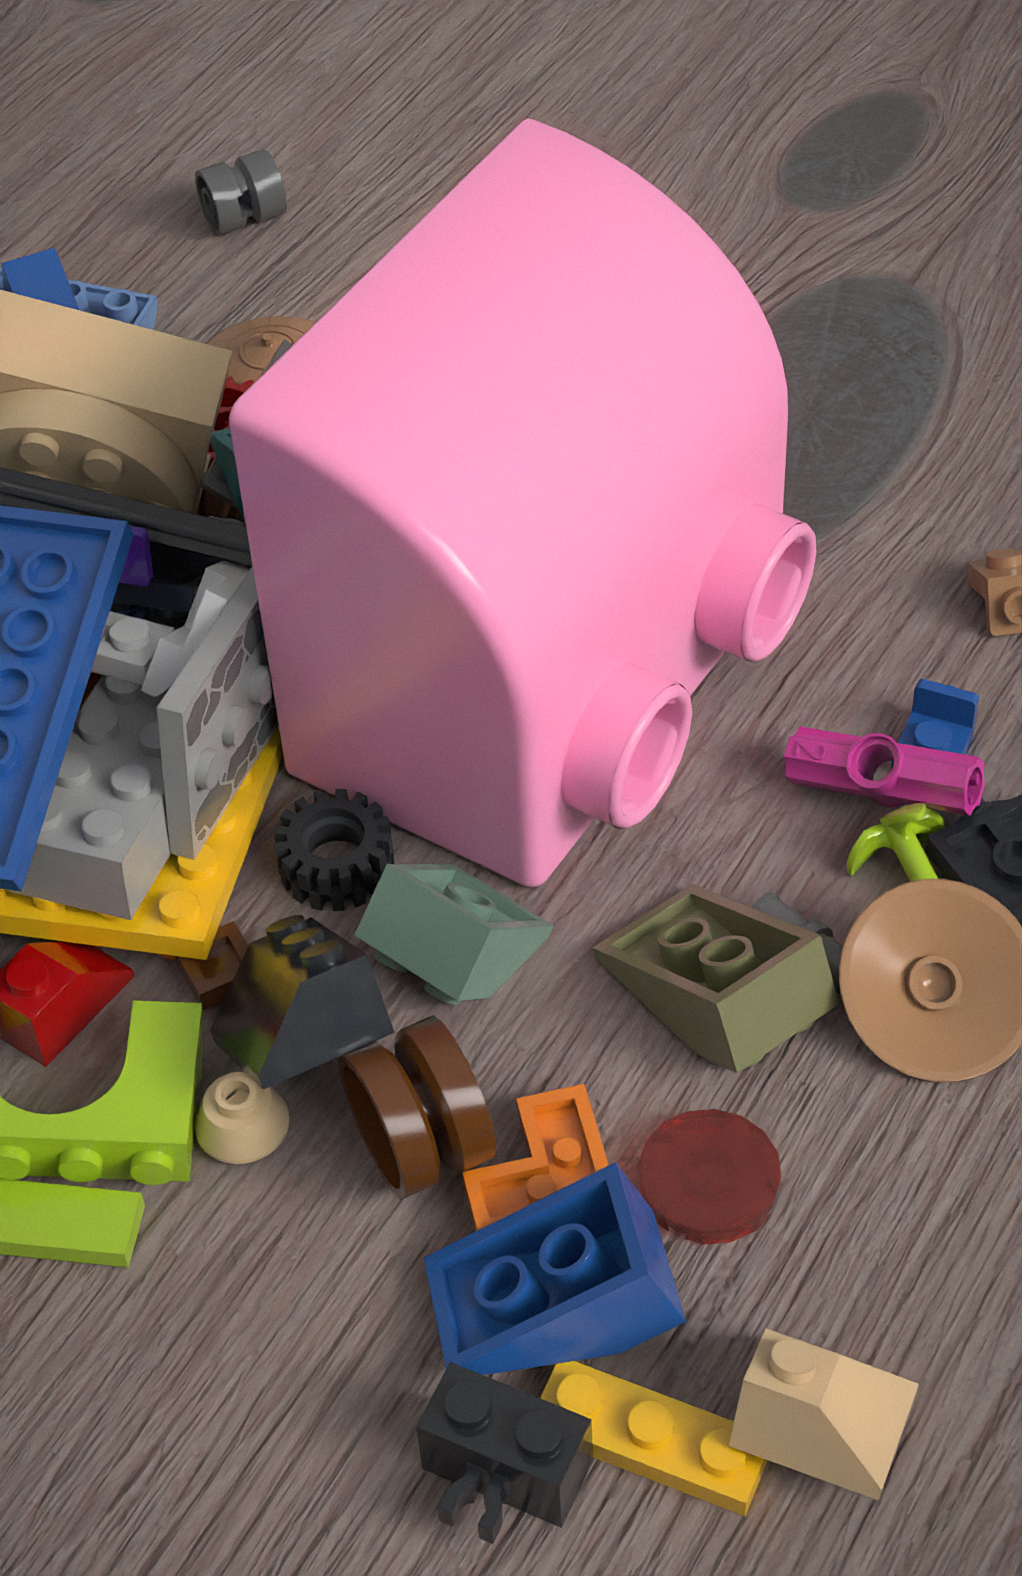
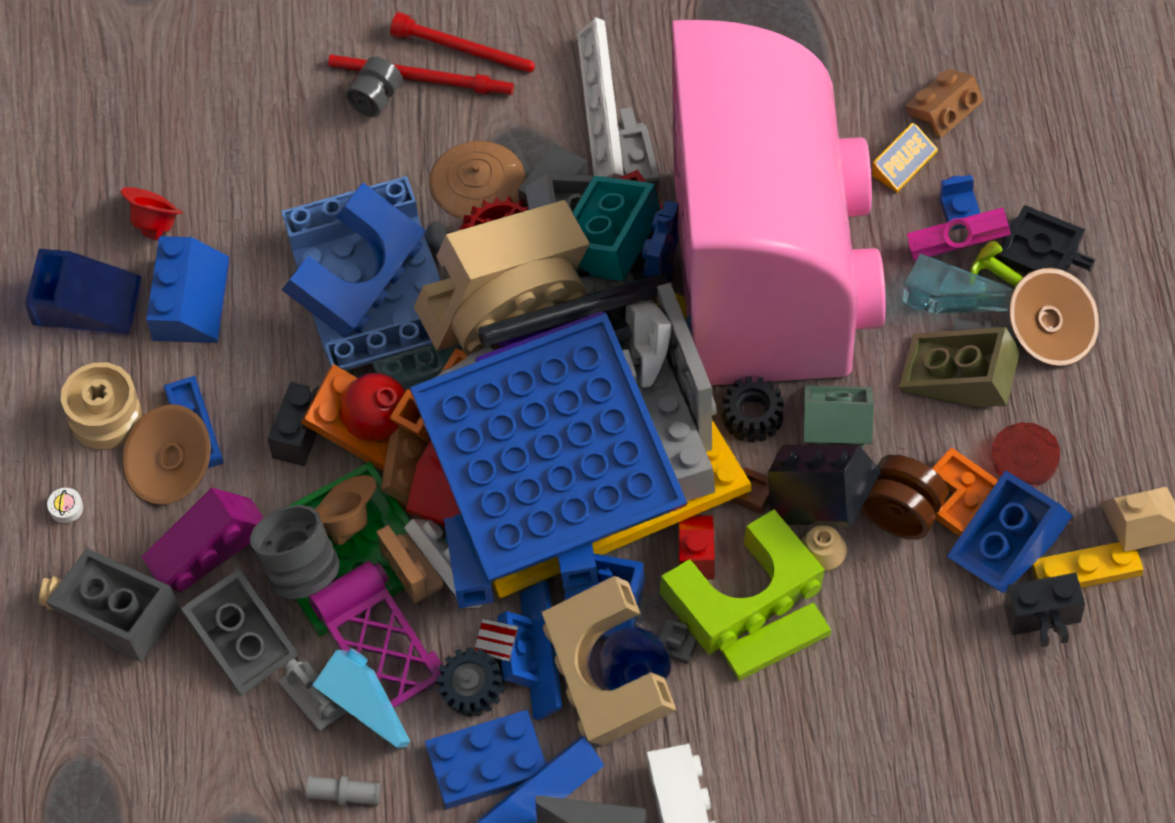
camera: 35 degrees left, 10 degrees up
none -> red bar [328,54,515,95]
none -> red piece [390,12,535,73]
none -> slope [872,123,938,193]
none -> clear light blue slope [903,254,1013,314]

